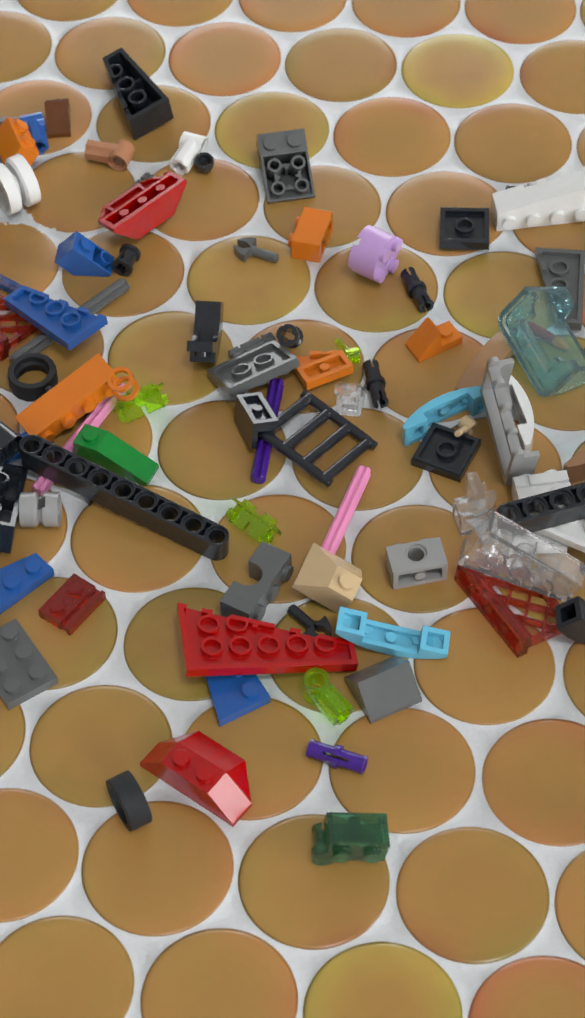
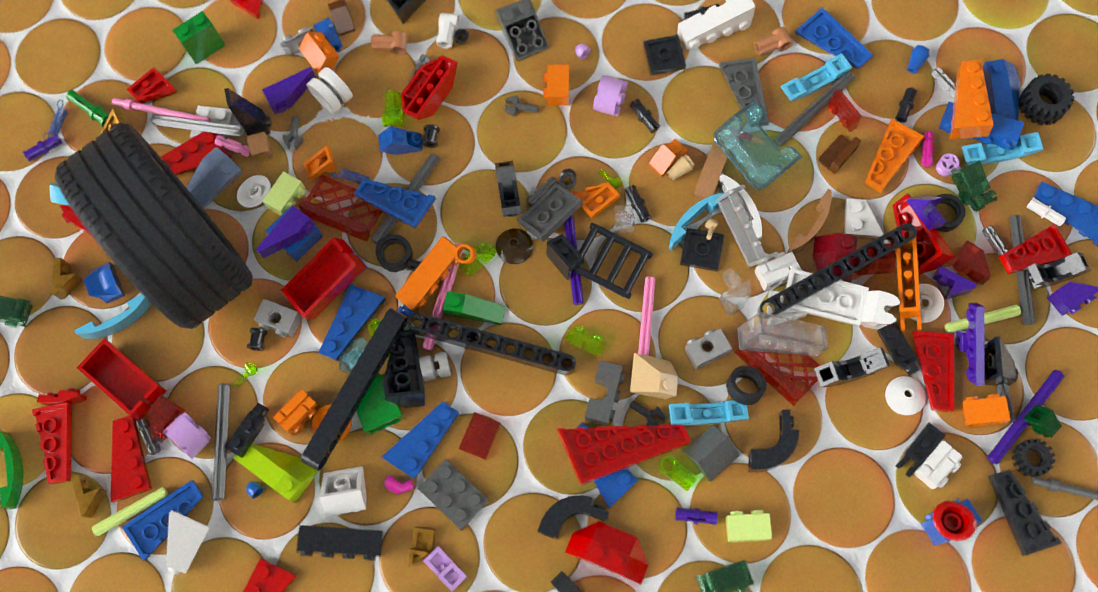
camera: 10 degrees left, 20 degrees up
none -> clear neon green piece [382,90,403,127]
none -> dark brown dish [496,228,533,264]
none -> black arch [537,495,609,540]
none -> lavender hinge [575,43,591,60]
none -> tan cone [667,154,695,181]
none -> black tyre [726,366,767,405]
none -> yellowish green brick [726,510,772,542]
none -> black arch [748,410,799,472]

